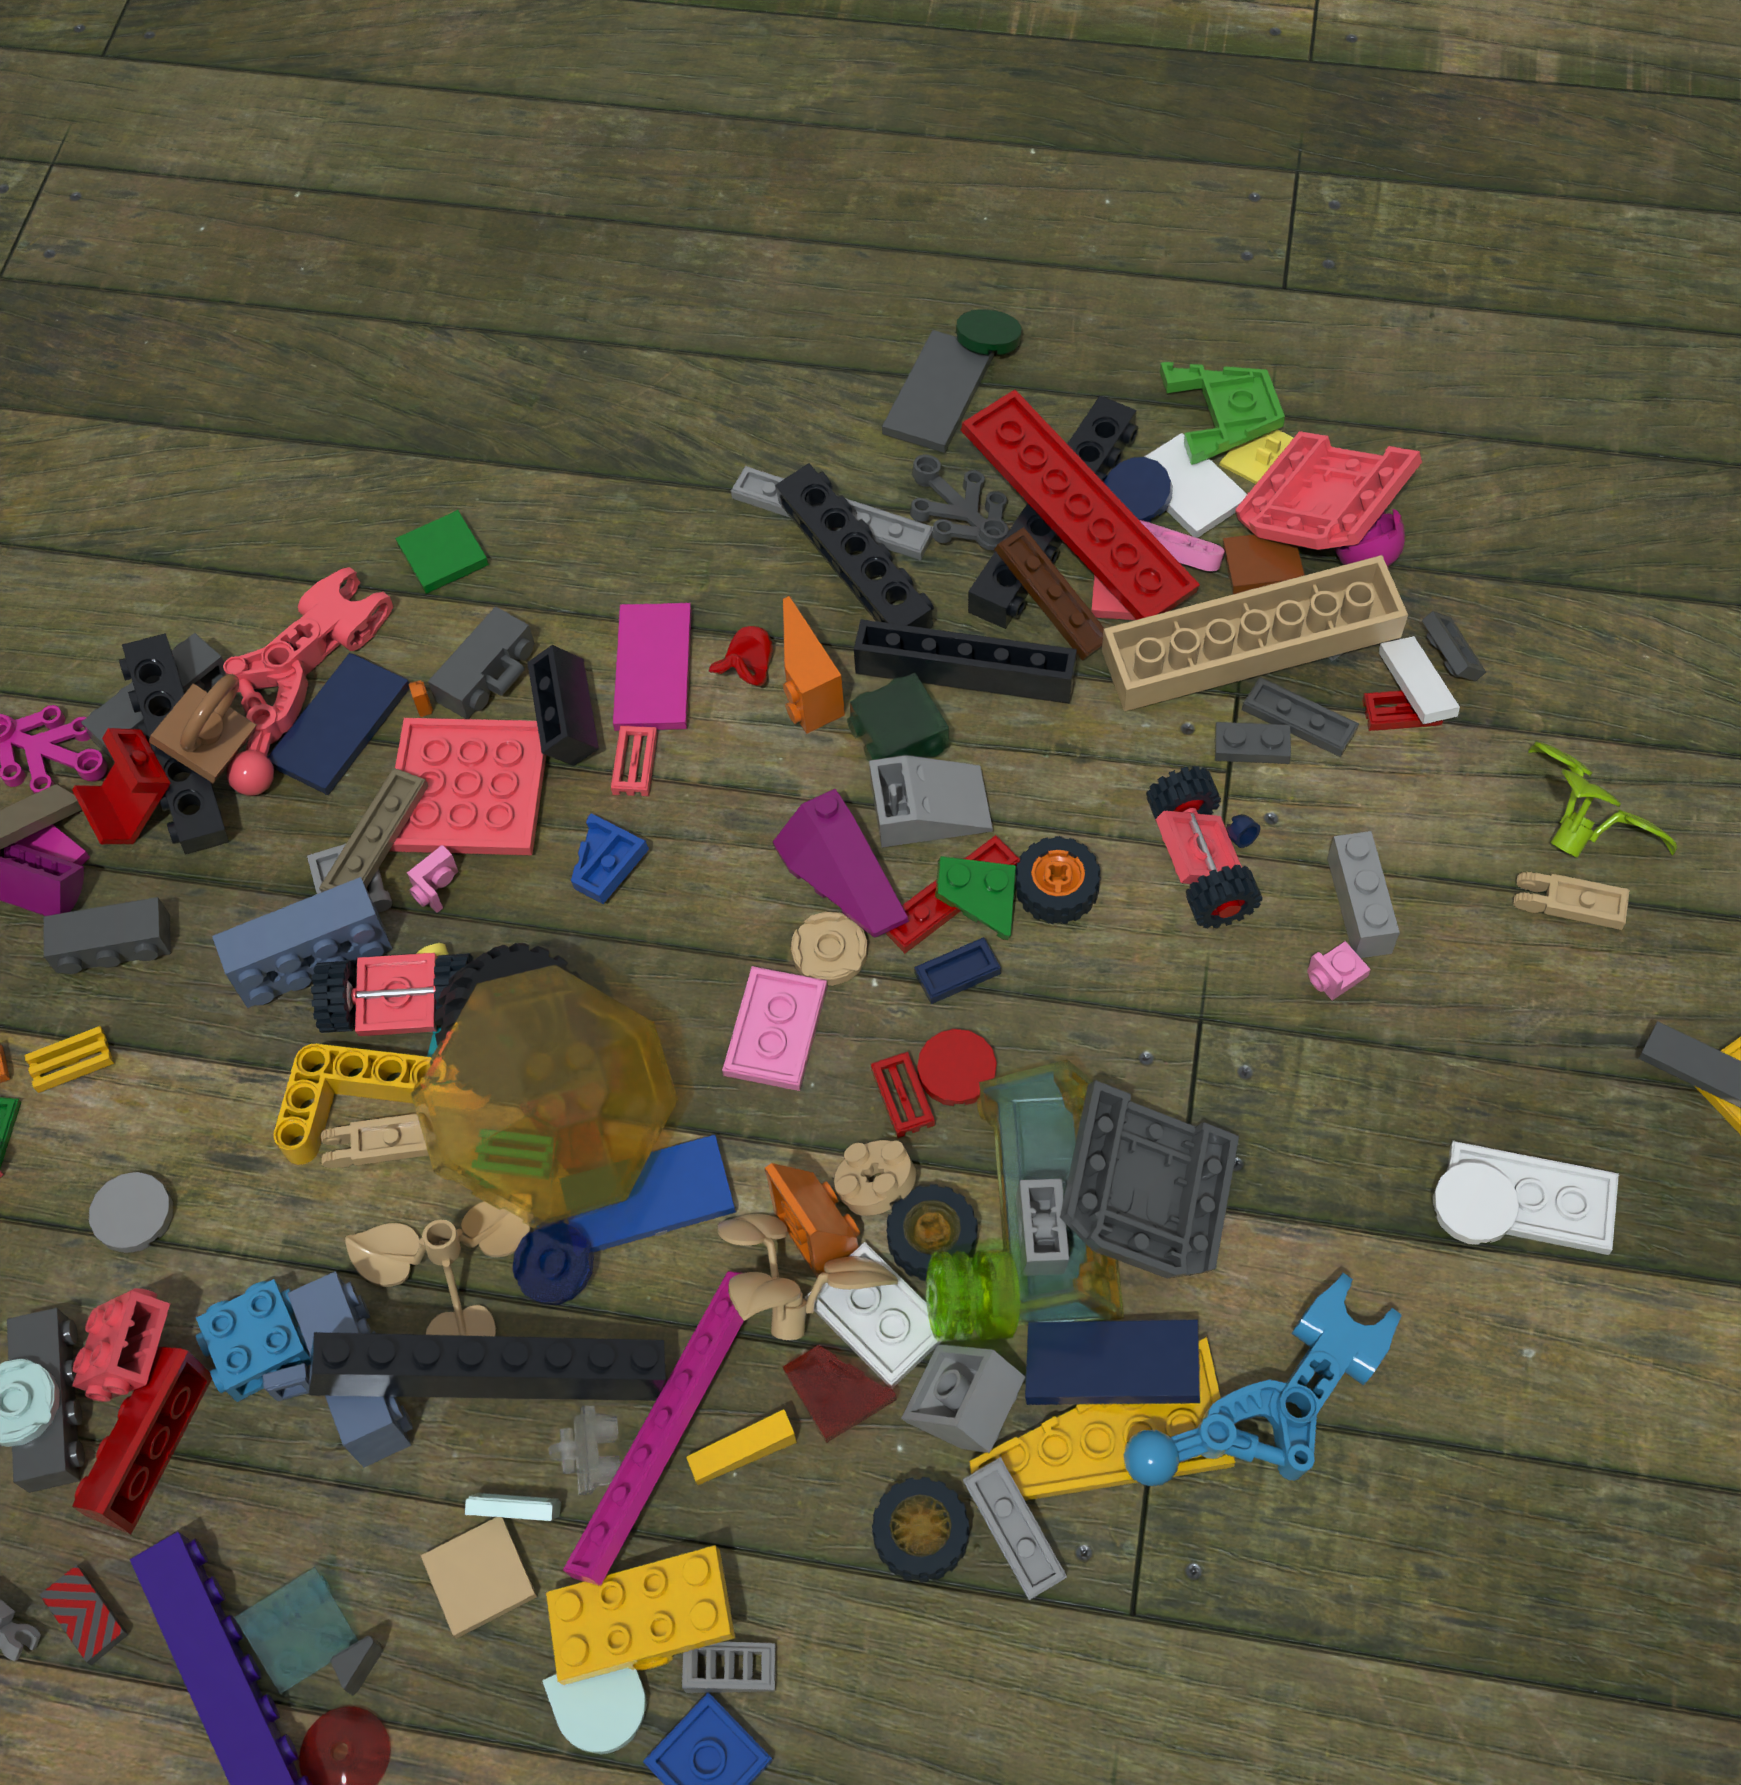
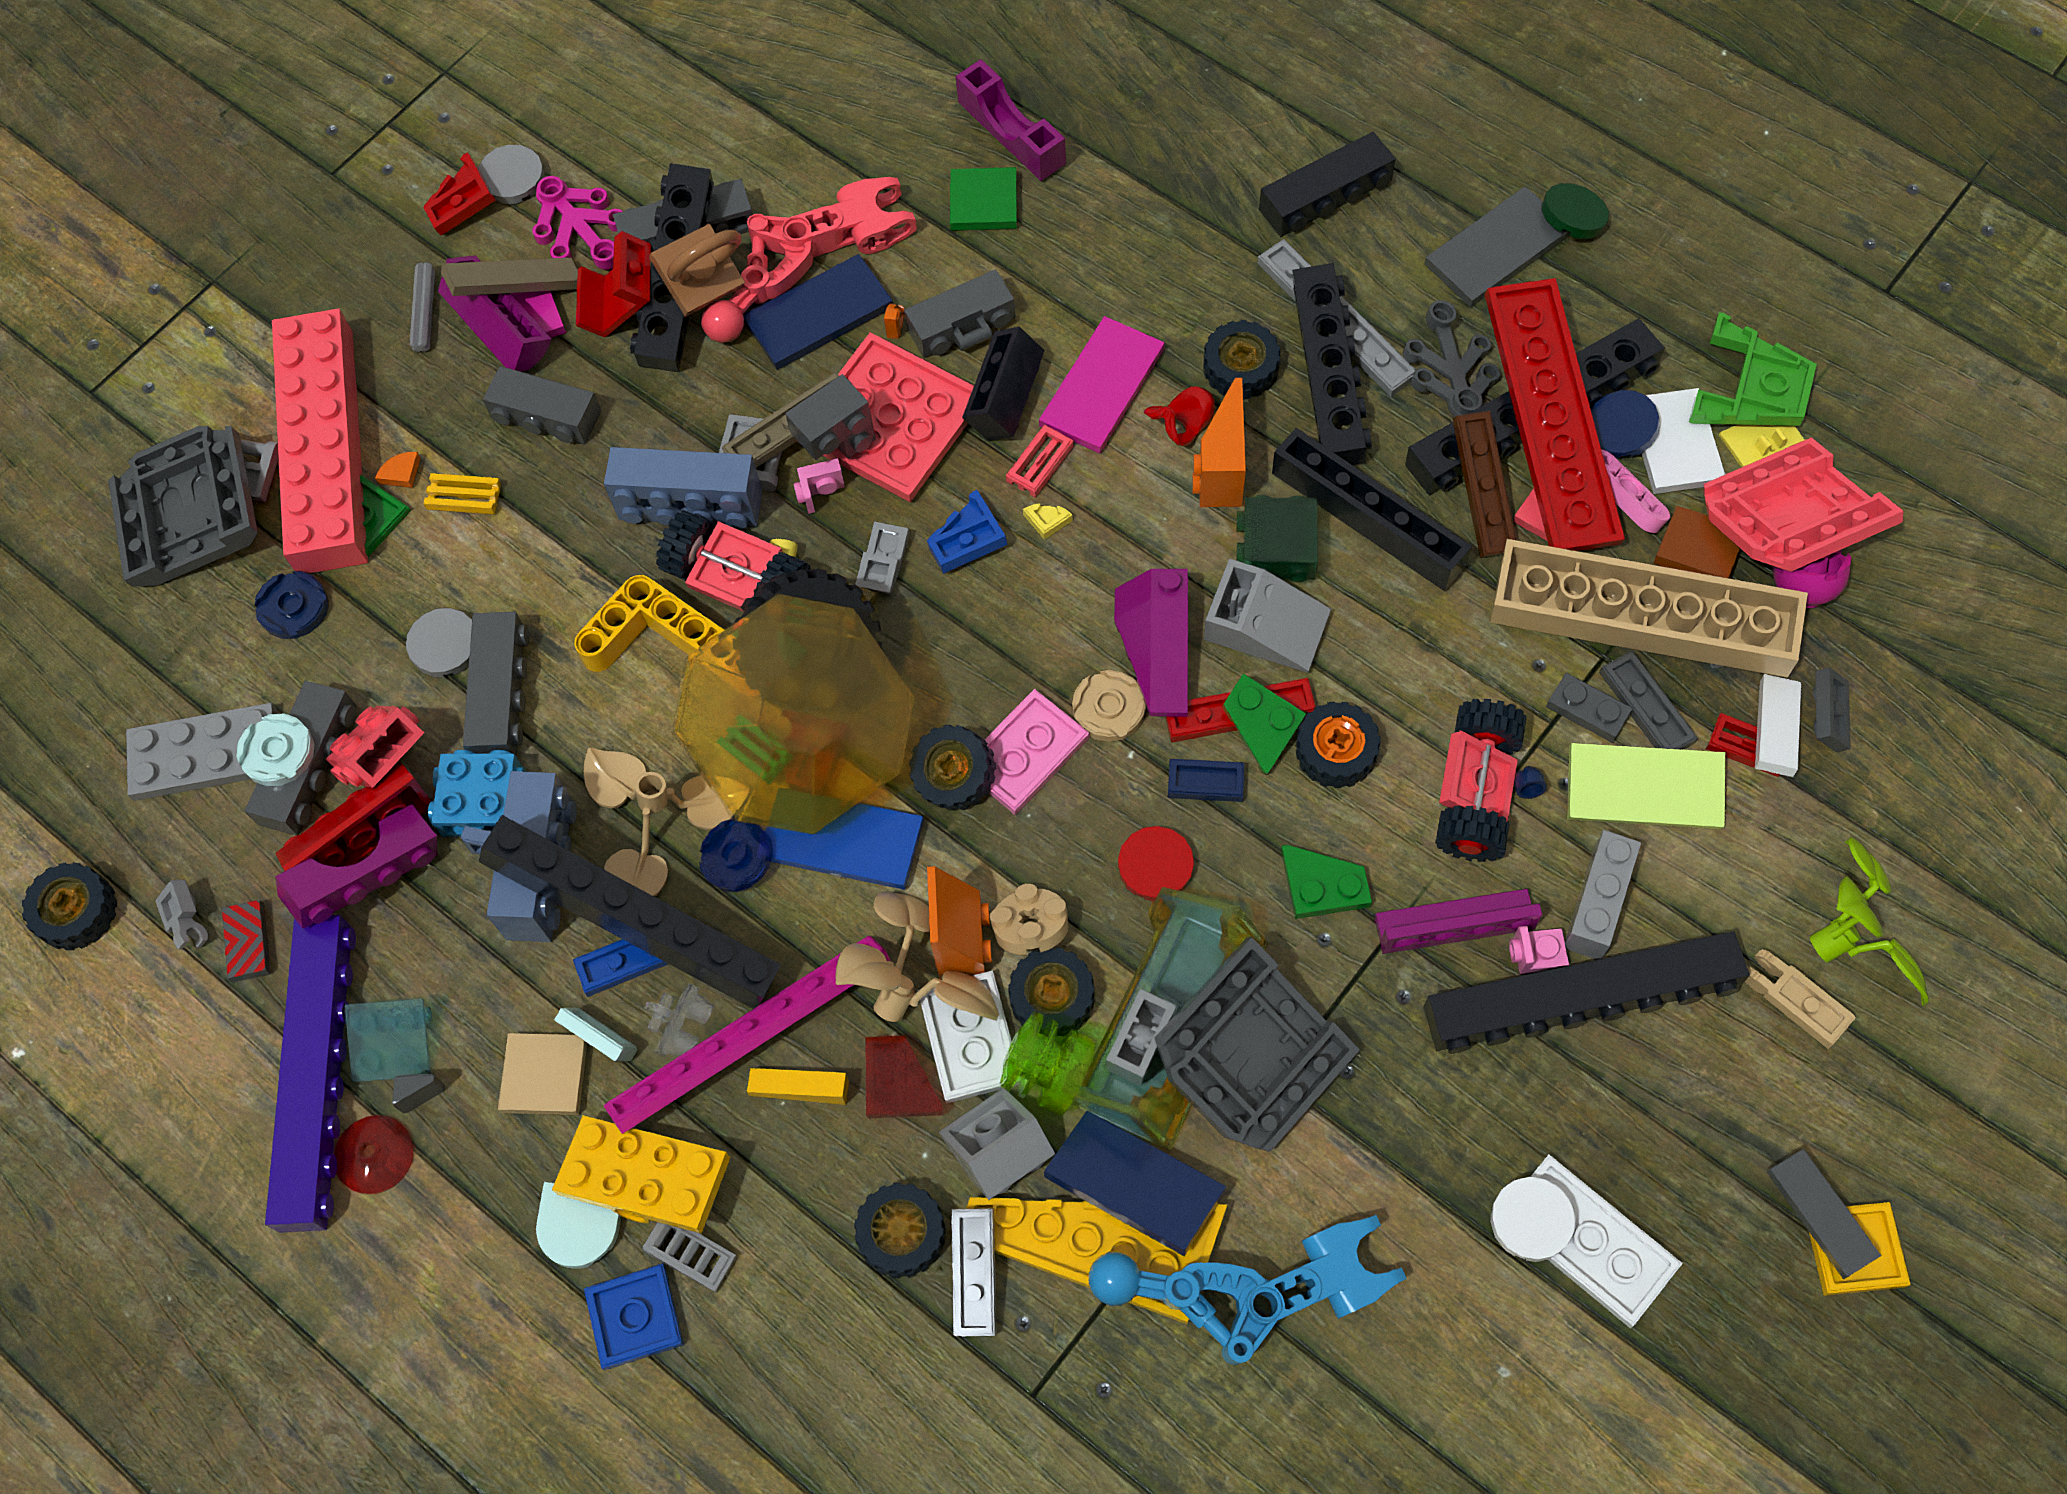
camera: 30 degrees right, 5 degrees up
tan hinge [321,1112,435,1169] -> none
red tile [871,1052,935,1138] -> none
none -> magenta arch [275,804,438,929]
none -> dark grey brick [463,611,529,757]
none -> blue tile [573,939,668,997]
none -> dark grey brick [785,374,876,460]
none -> light grey slope [856,522,910,594]
none -> black wheel [909,724,996,811]
none -> magenta arch [956,59,1066,181]
none -> light yellow tile [1023,504,1073,540]
none -> black wheel [1203,320,1281,400]
none -> black brick [1259,131,1396,237]
none -> green wing [1281,845,1372,919]
none -> magenta fence [1374,889,1542,954]
none -> black brick [1423,931,1750,1054]
none -> yellowish green tile [1567,743,1725,829]

